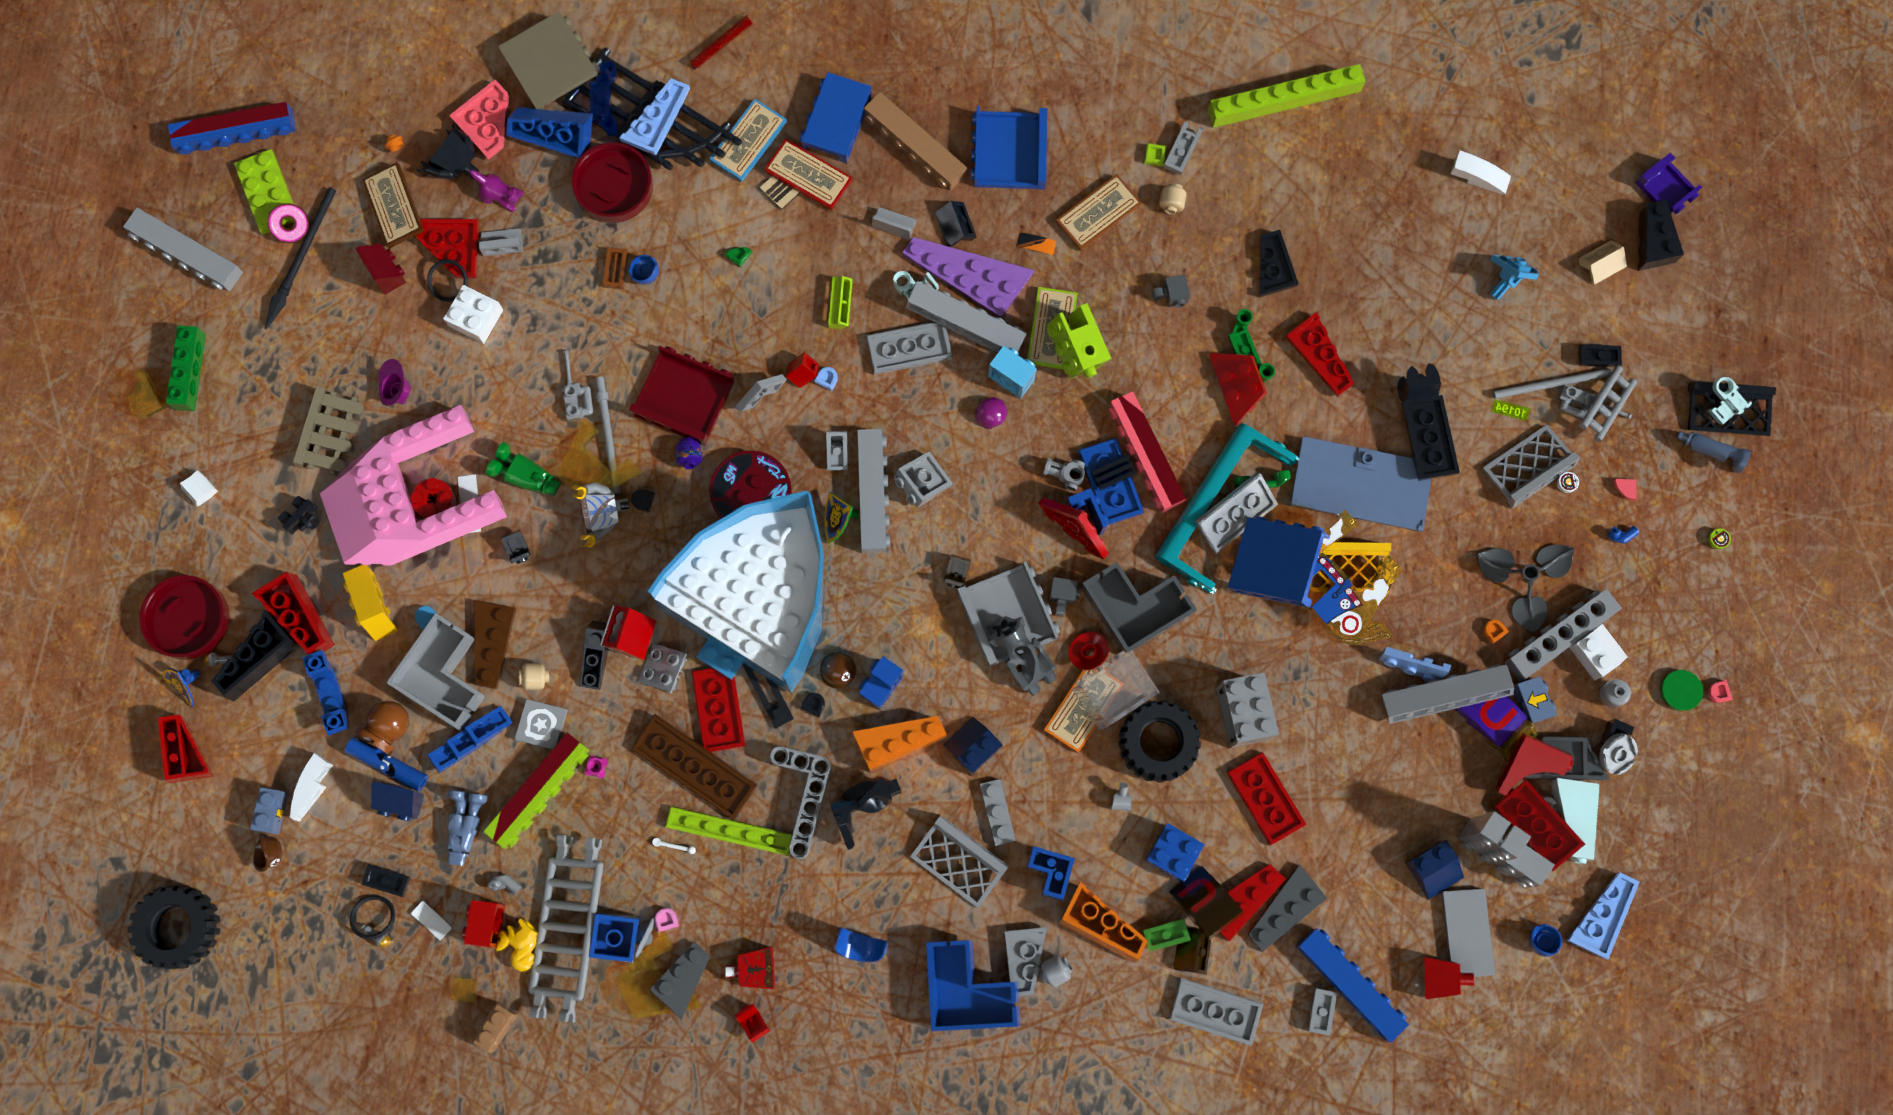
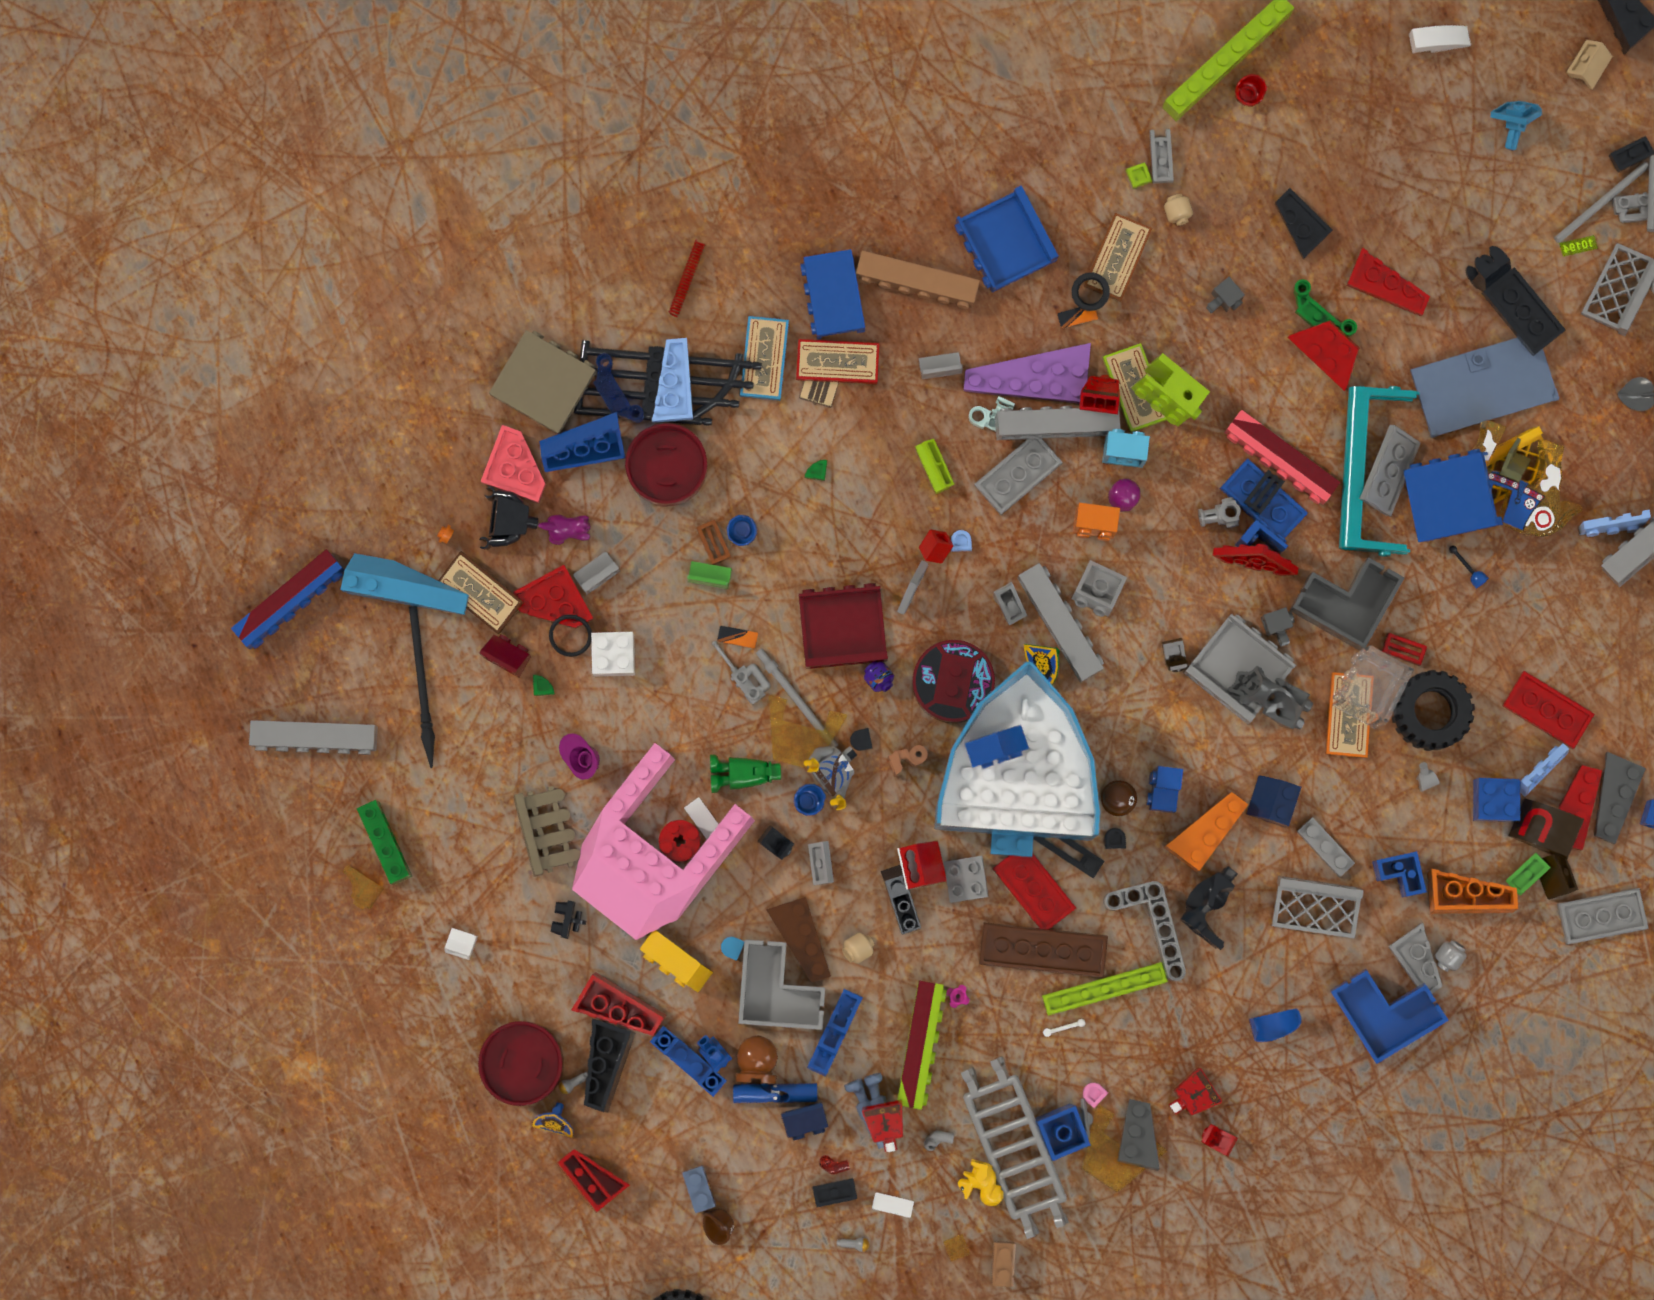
camera: 25 degrees left, 5 degrees up
lime plate [234,149,294,235] -> none
tile [268,203,309,243] -> none
white slope [290,753,333,821] -> none
black tyre [349,895,395,940] -> none
red brick [462,900,506,948] -> none
light grey tile [514,699,568,750] -> none
black panel [935,201,977,247] -> none
red dish [1068,632,1109,670] -> none
light grey container [1216,673,1279,749] -> none
green bar [1234,470,1291,488] -> none
none -> dark azure wedge [340,553,469,615]
none -> green tile [533,675,555,696]
none -> bright green panel [687,561,732,589]
none -> blue hips [697,1035,732,1072]
none -> sticker [717,626,758,649]
none -> blue hair [794,784,826,816]
none -> light grey plate [808,841,834,885]
none -> clear red arm [819,1155,850,1175]
none -> torso [862,1099,903,1152]
none -> nougat leg [888,745,928,777]
none -> blue brick [965,725,1029,769]
none -> black tyre [1072,272,1110,311]
none -> orange brick [1073,502,1120,541]
none -> red torso [1079,375,1120,415]
none -> red hair [1235,74,1267,107]
none -> red tile [1381,633,1428,666]
none -> hinge [1449,546,1489,589]
none -> olive panel [1500,438,1531,481]
none -> light blue wing [1520,743,1569,797]

